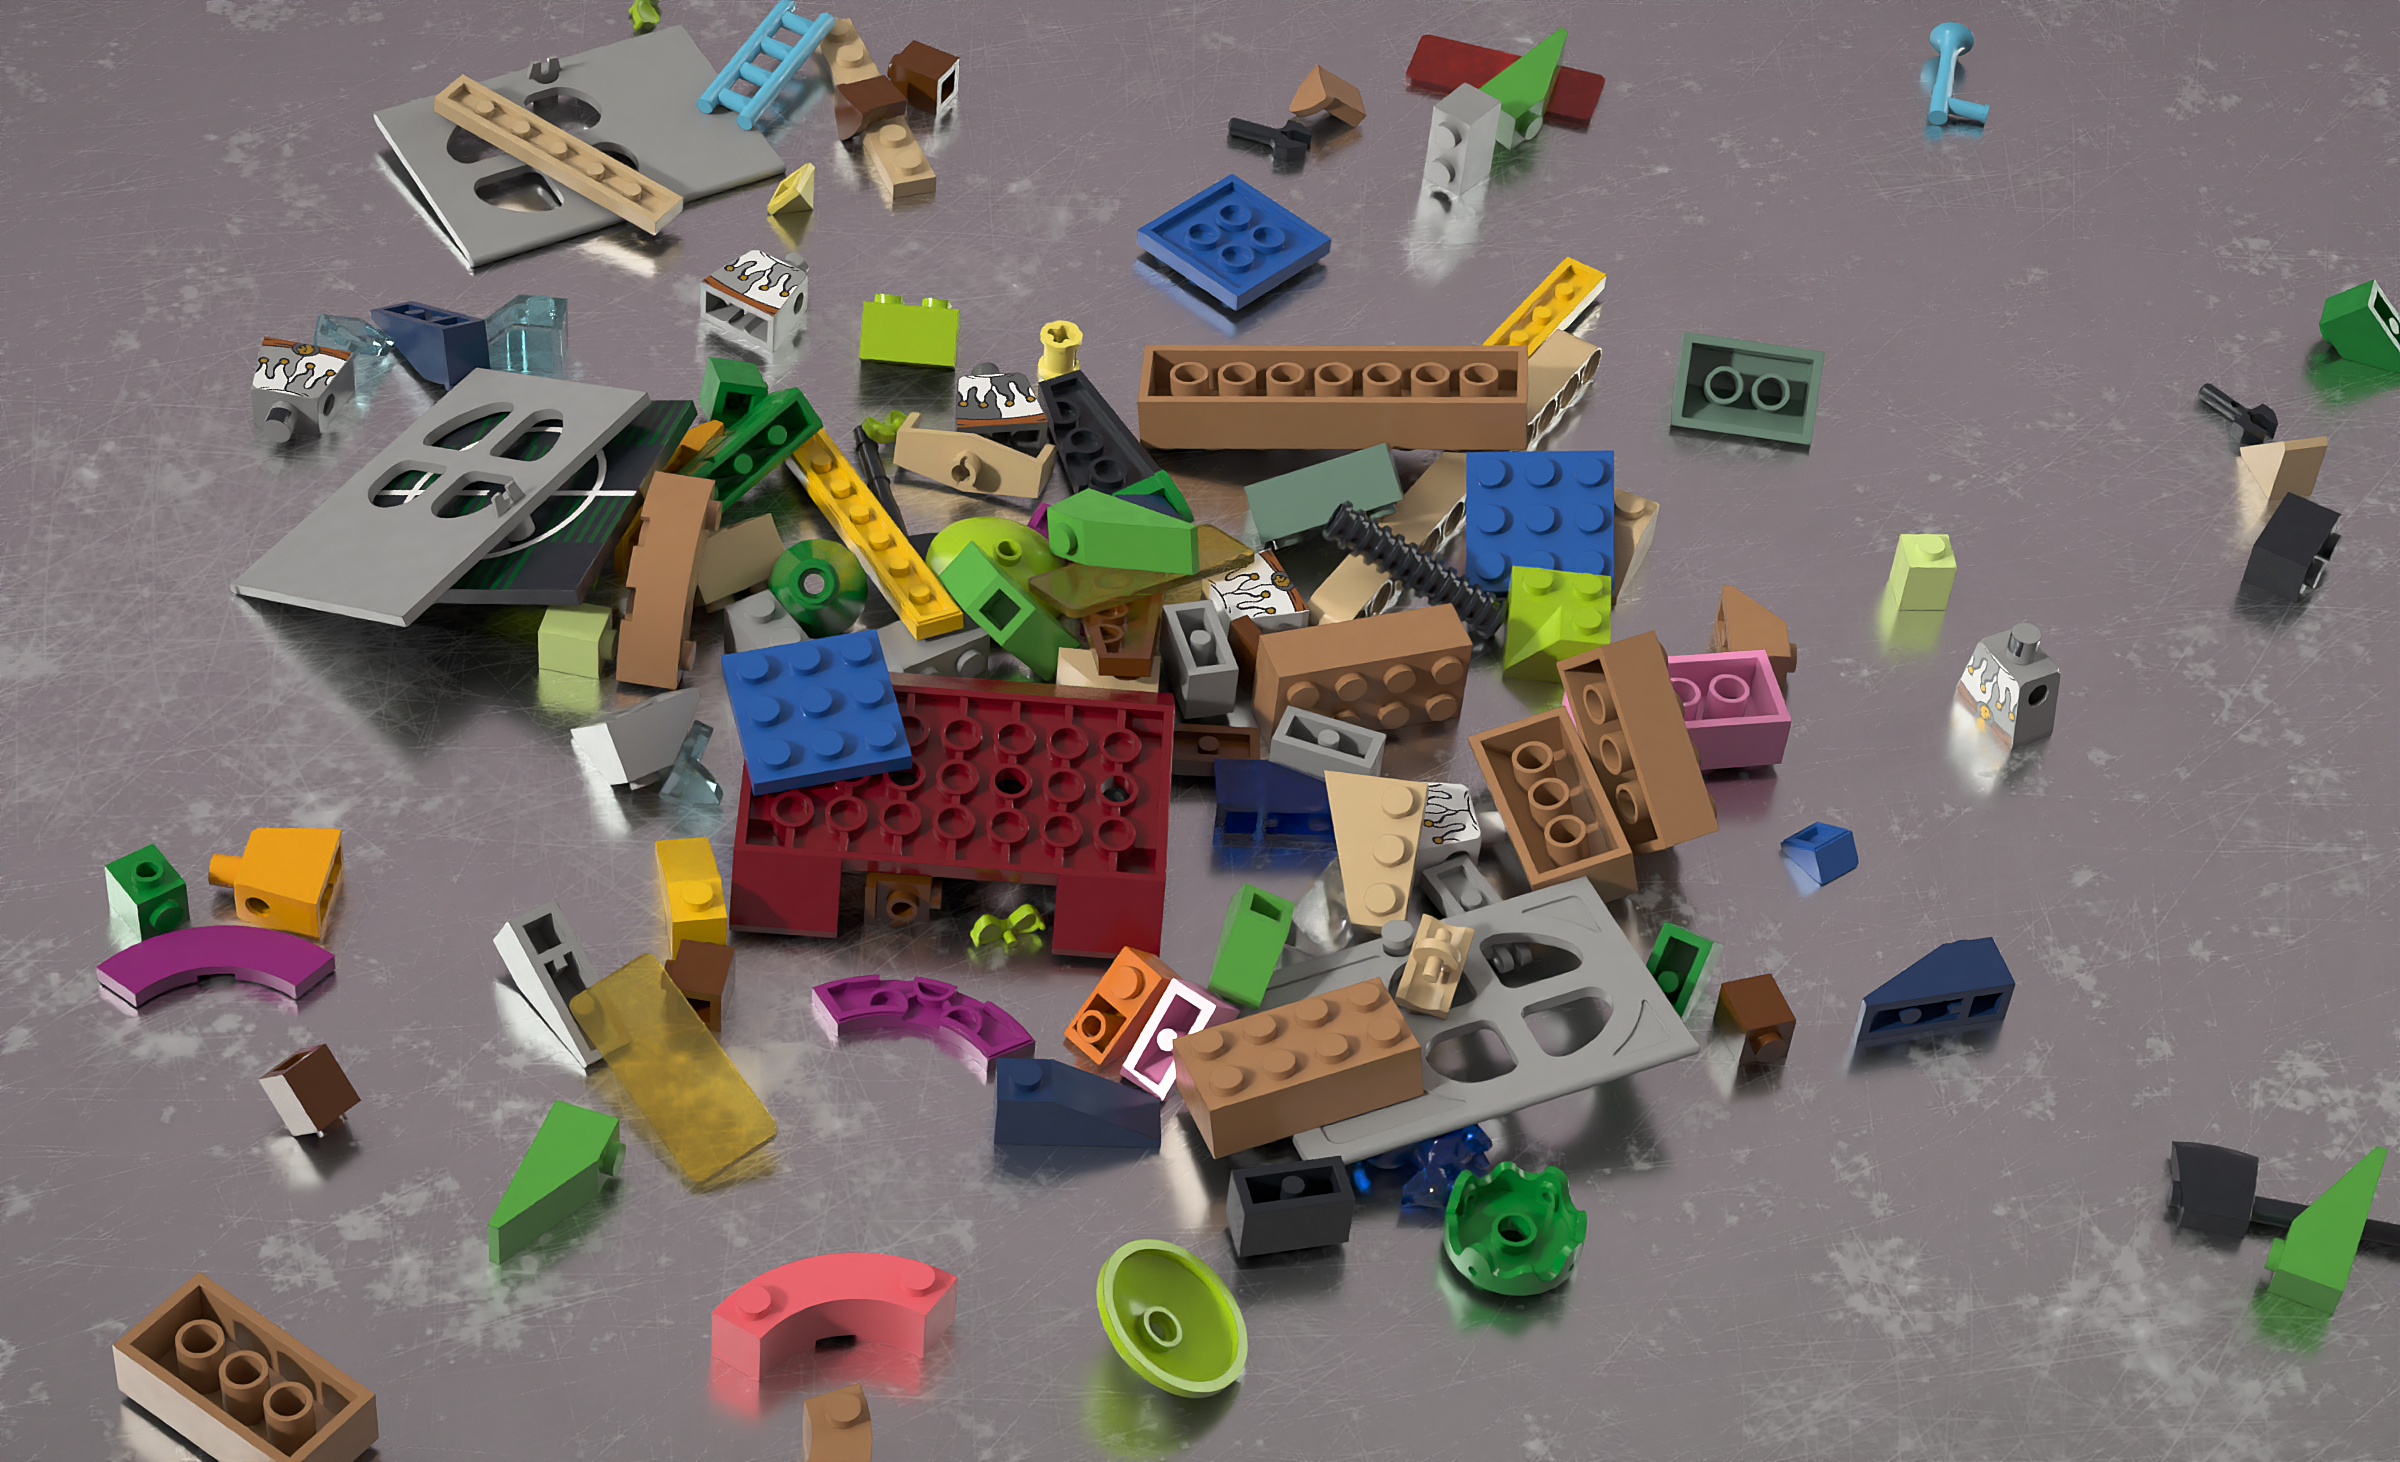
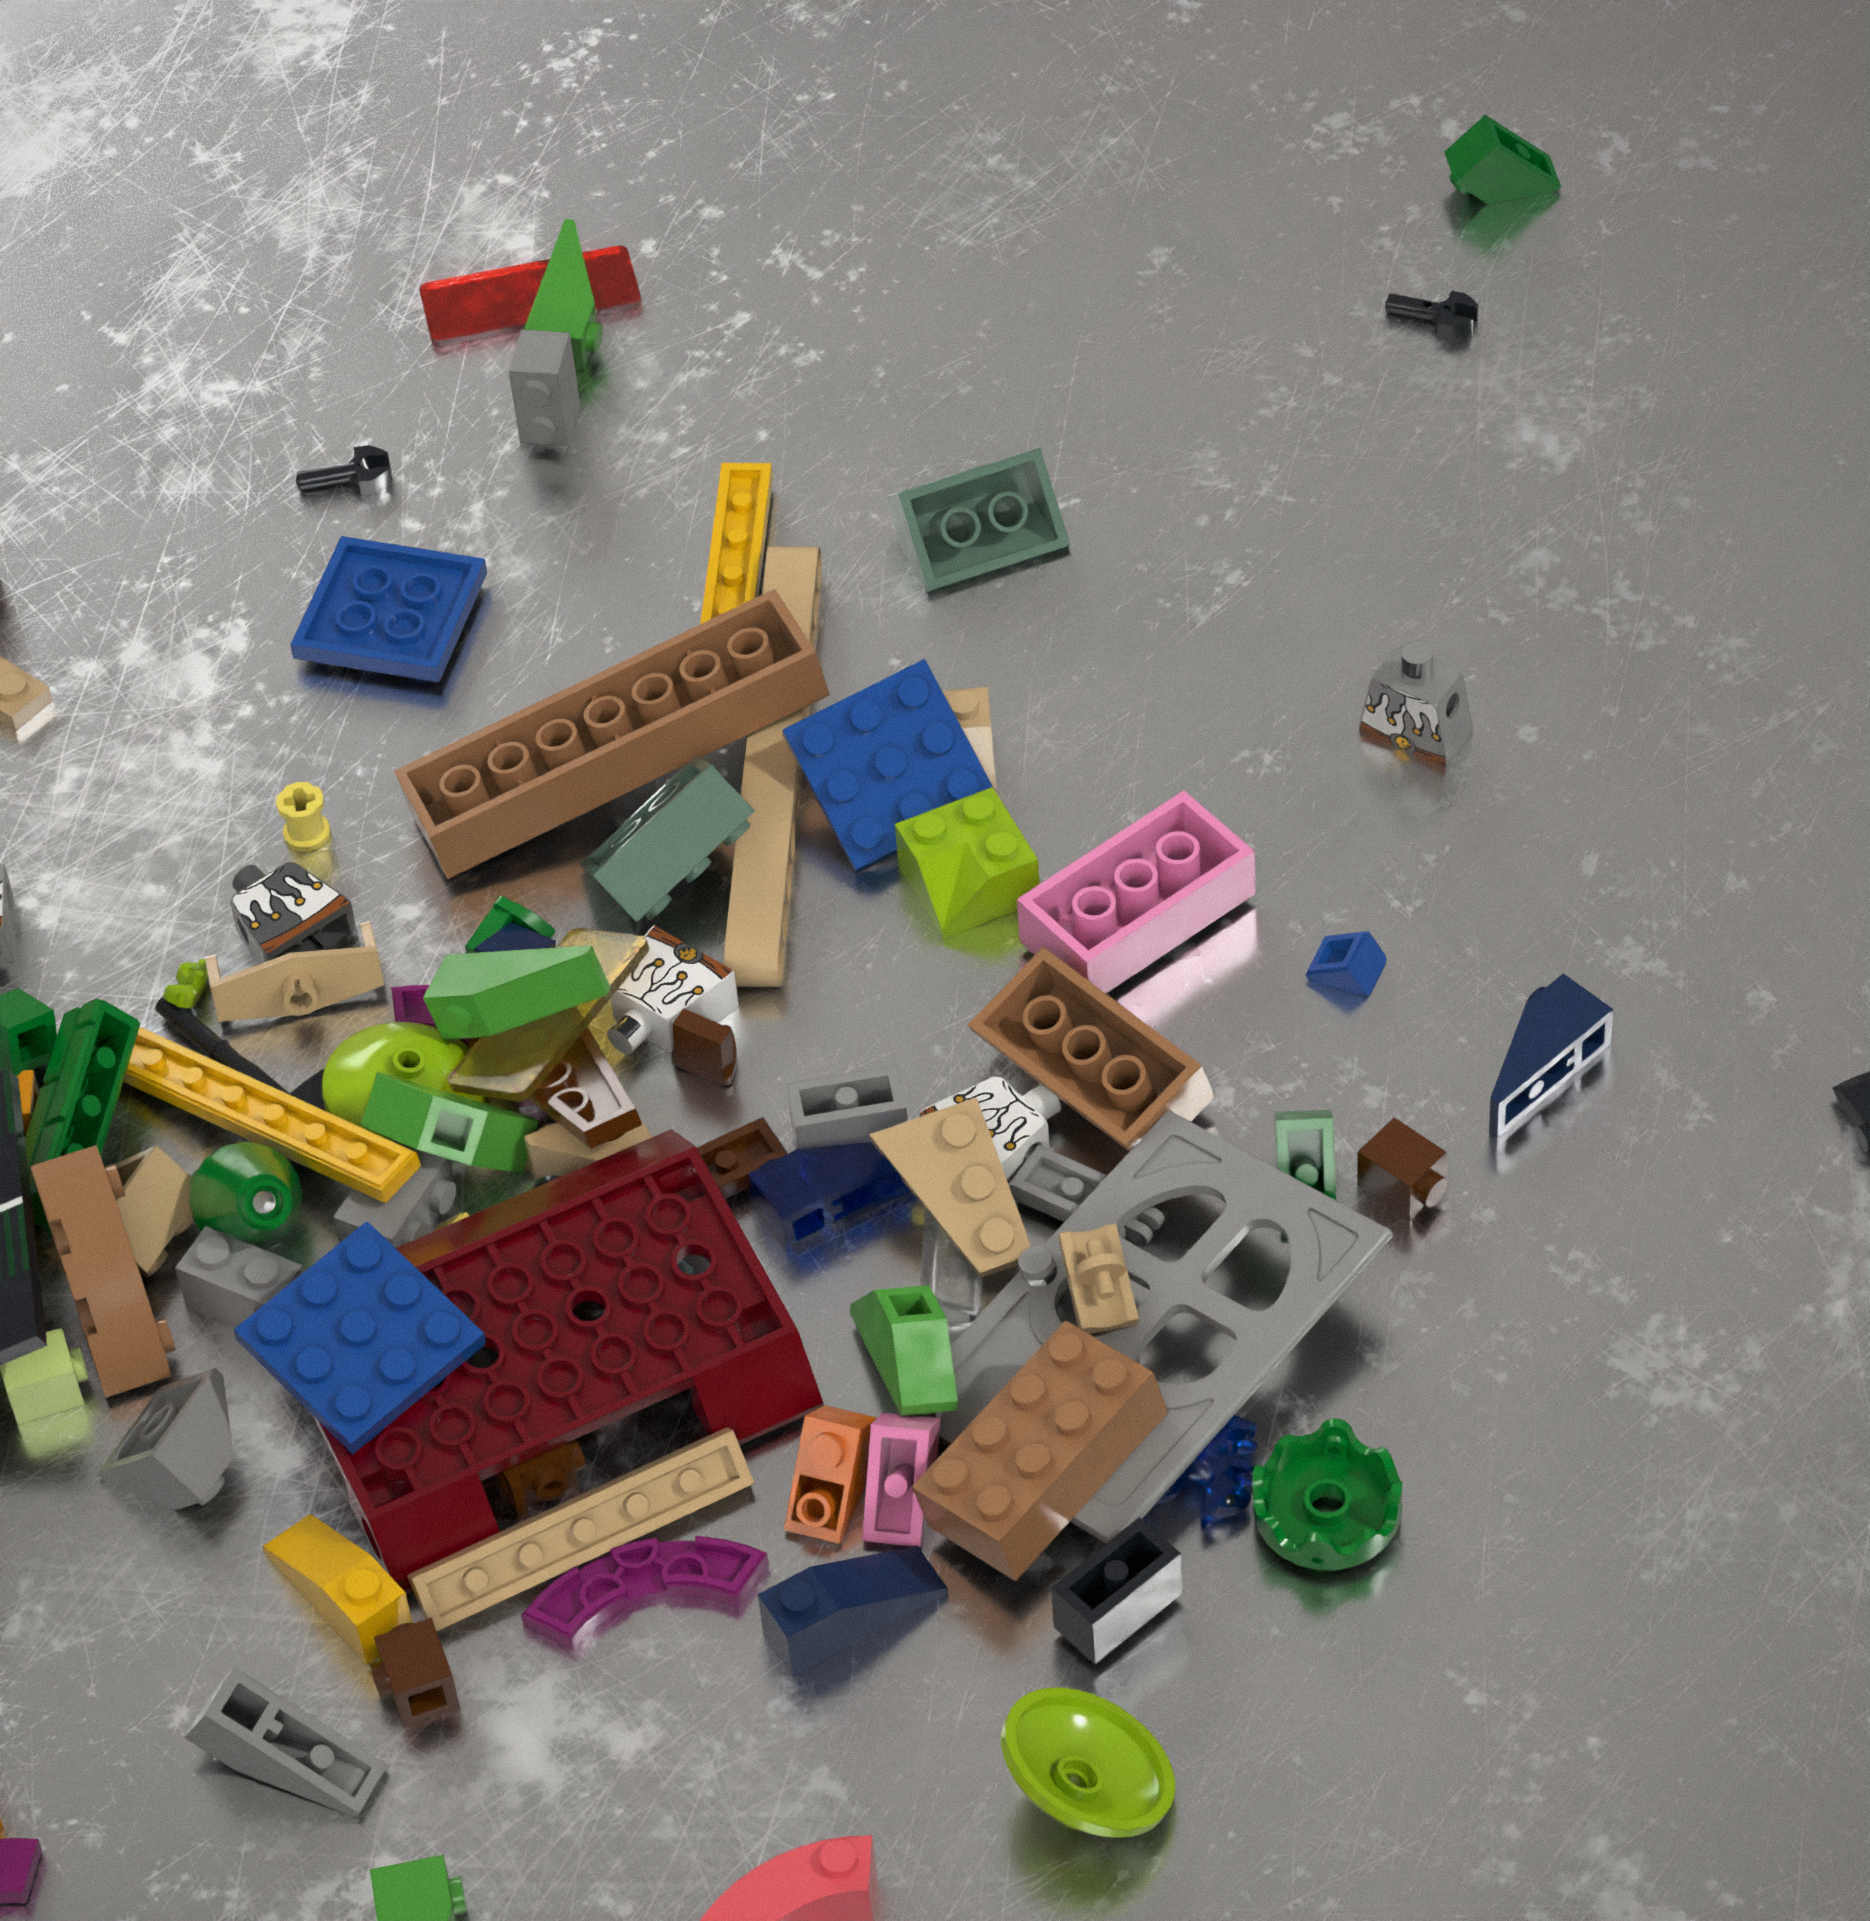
camera: 20 degrees left, 5 degrees up
clear yellow piece [569,953,778,1186] -> none
clear light blue tile [658,719,724,808] -> none
lime slope [859,294,961,370] -> none
lime piece [970,904,1046,948] -> none
black wing [1037,369,1162,496] -> none
light grey brick [1158,599,1239,719] -> none
medium nougat brick [1250,603,1473,750] -> none
medium nougat tile [1289,64,1367,127] -> none
black piece [1324,500,1509,640] -> none
medium nougat brick [1556,630,1719,857] -> none
medium nougat slope [1715,585,1797,693] -> none
yellowish green brick [1889,534,1957,610] -> none
medium azure piece [1928,22,1990,125] -> none
tan slope [2240,436,2328,500] -> none
black brick [2242,492,2342,603] -> none
none -> tan plate [407,1427,755,1631]

